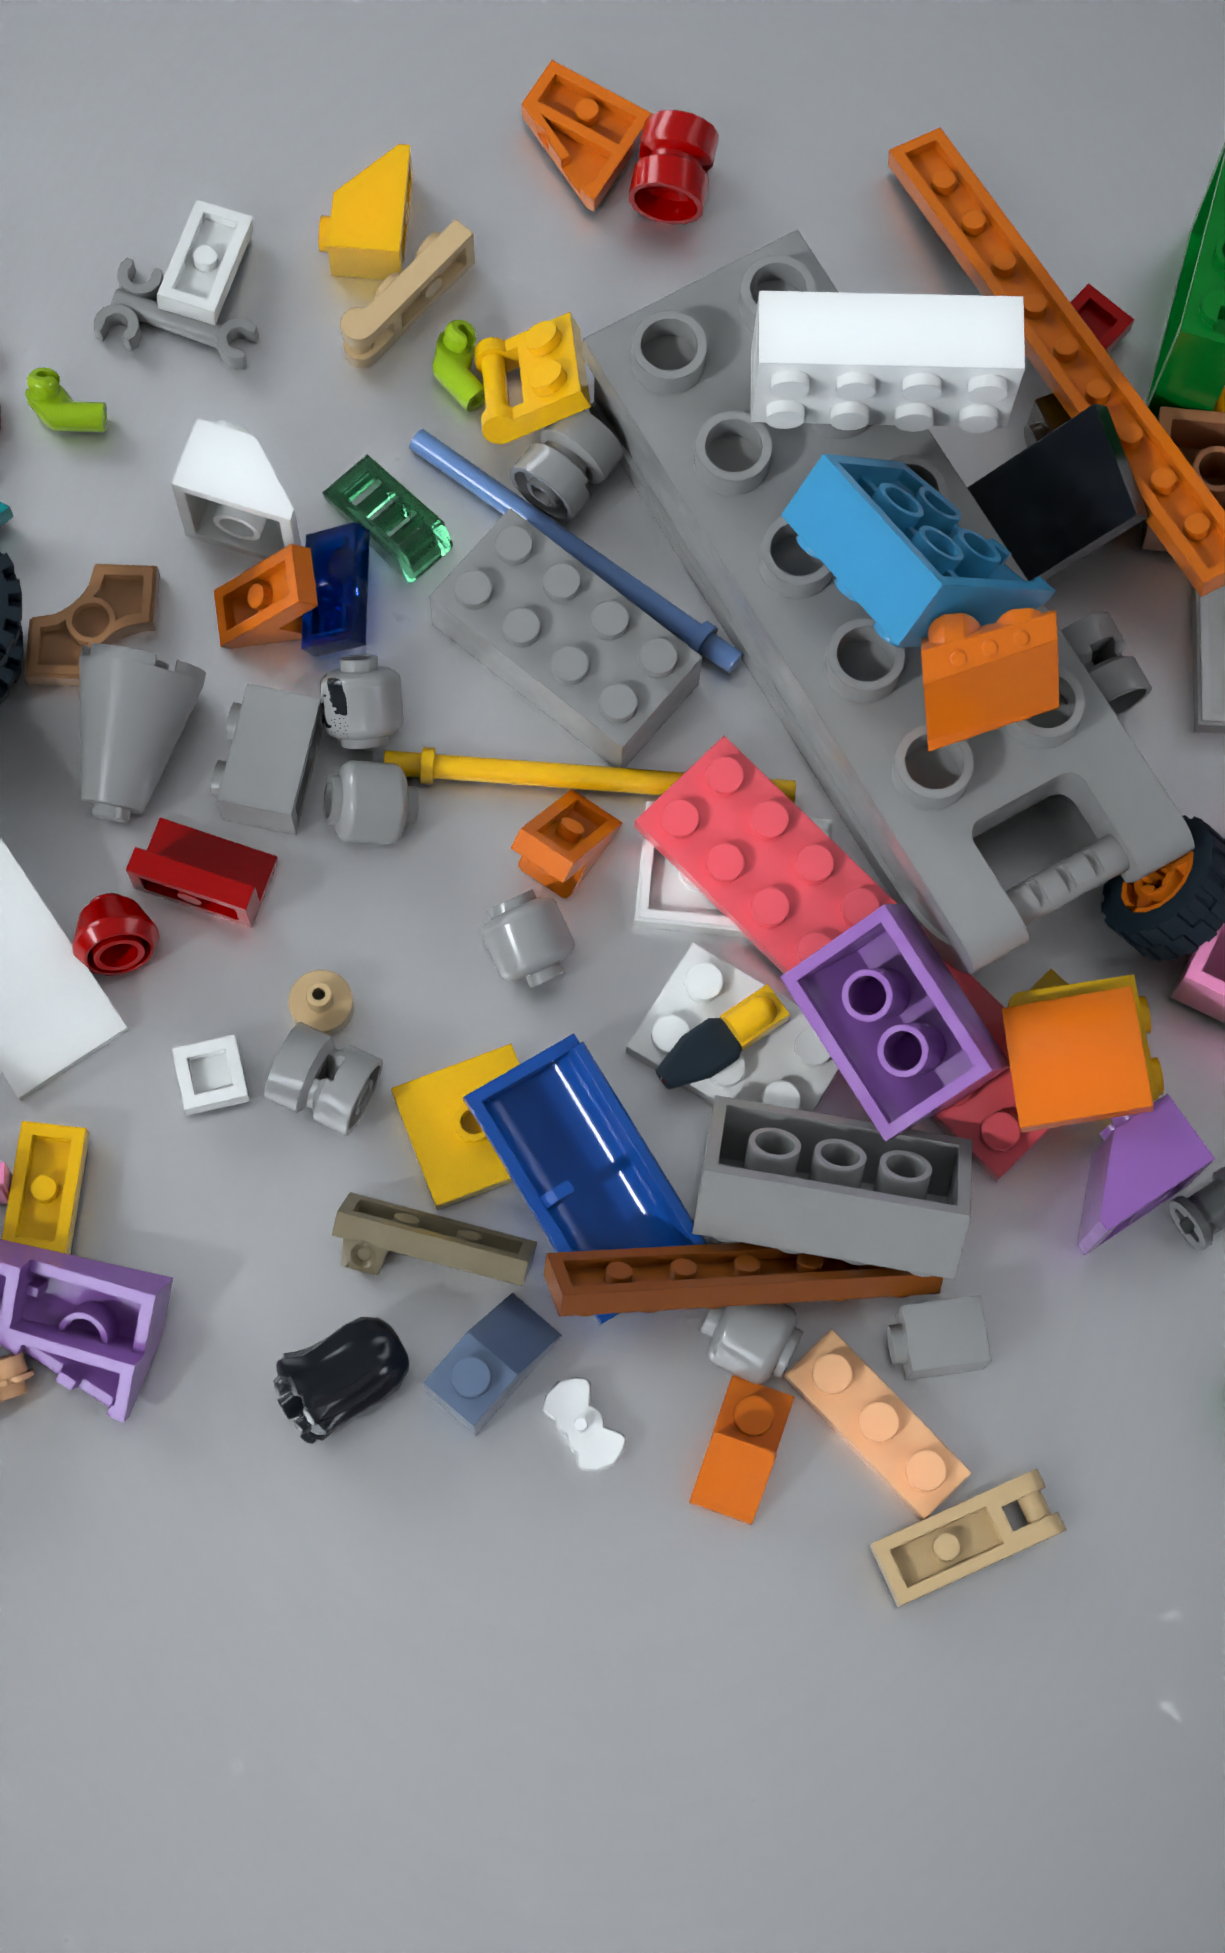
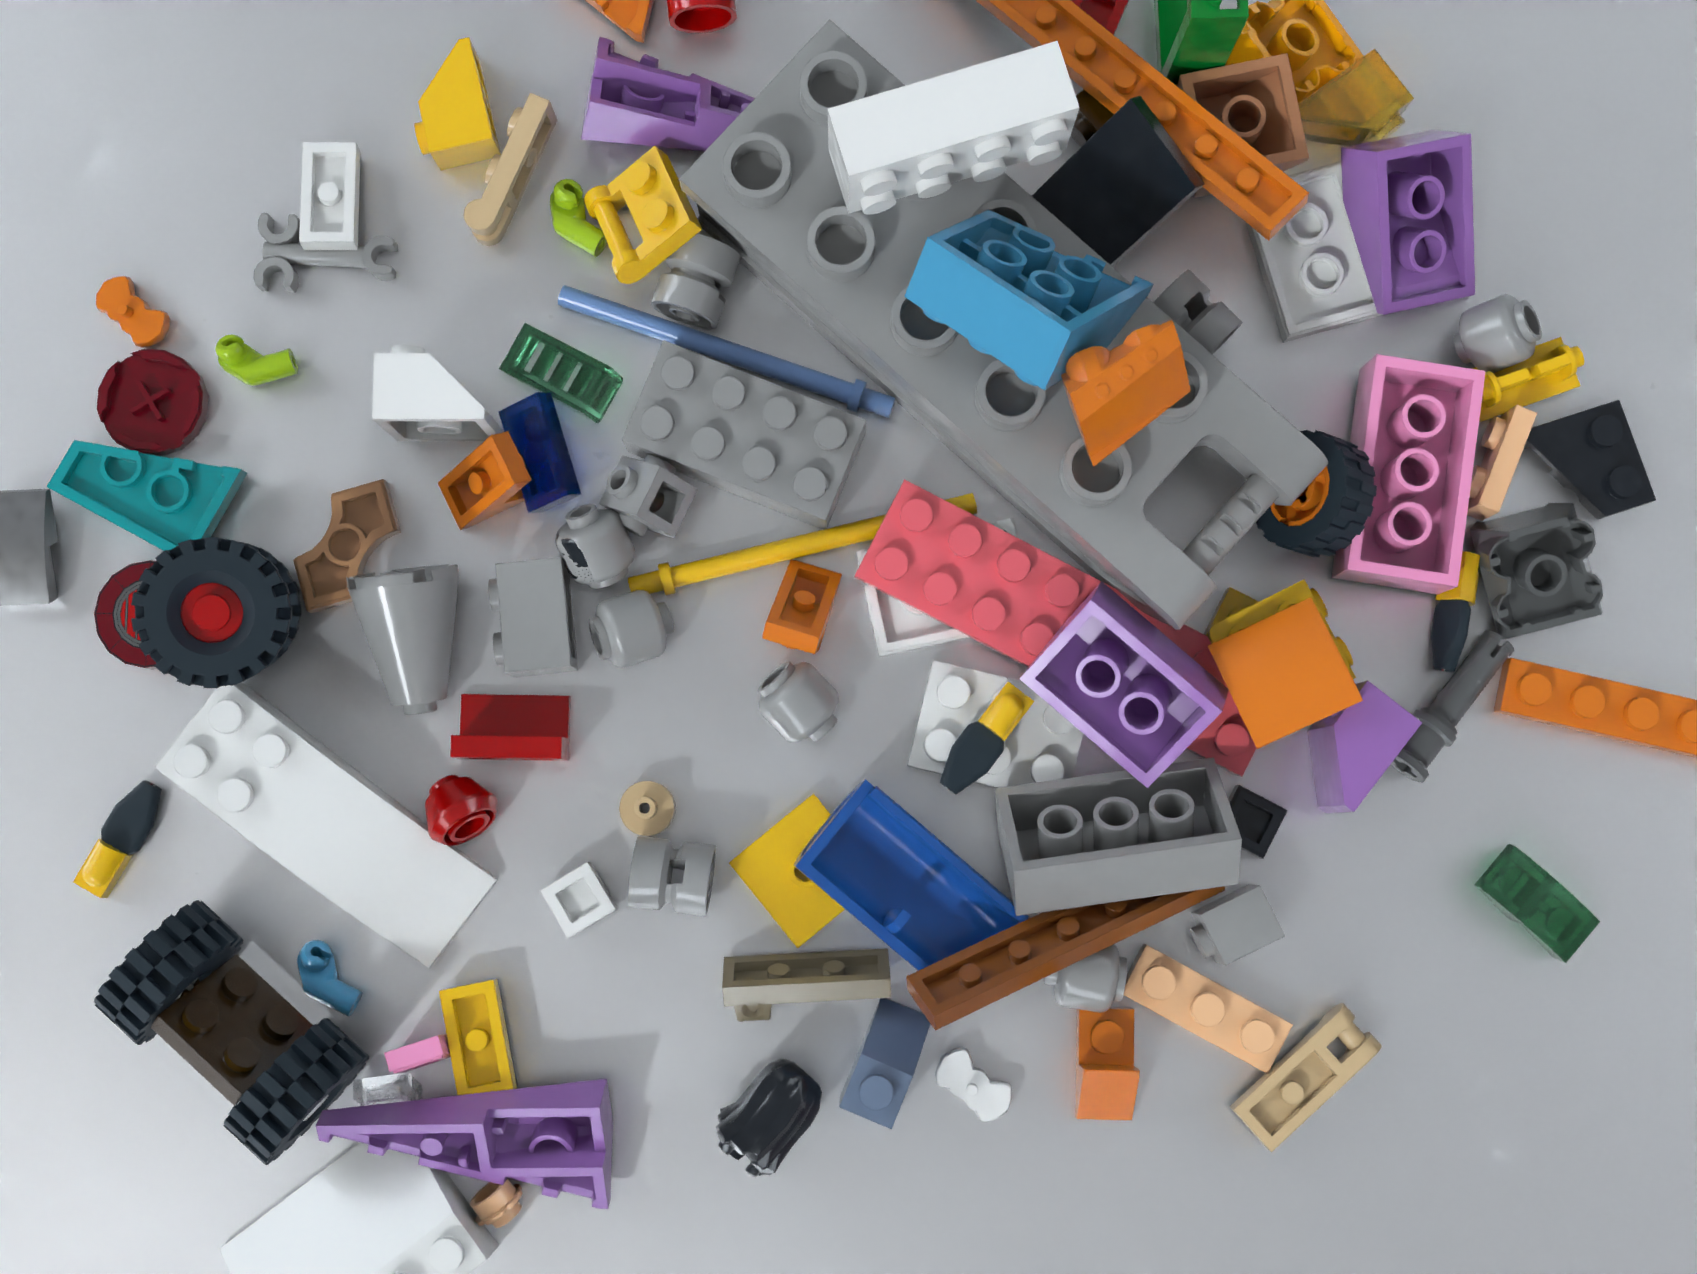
camera: 15 degrees left, 10 degrees up
none -> medium lavender wedge [581,37,755,151]
none -> light grey brick [599,454,698,538]
none -> black tile [1228,785,1288,859]

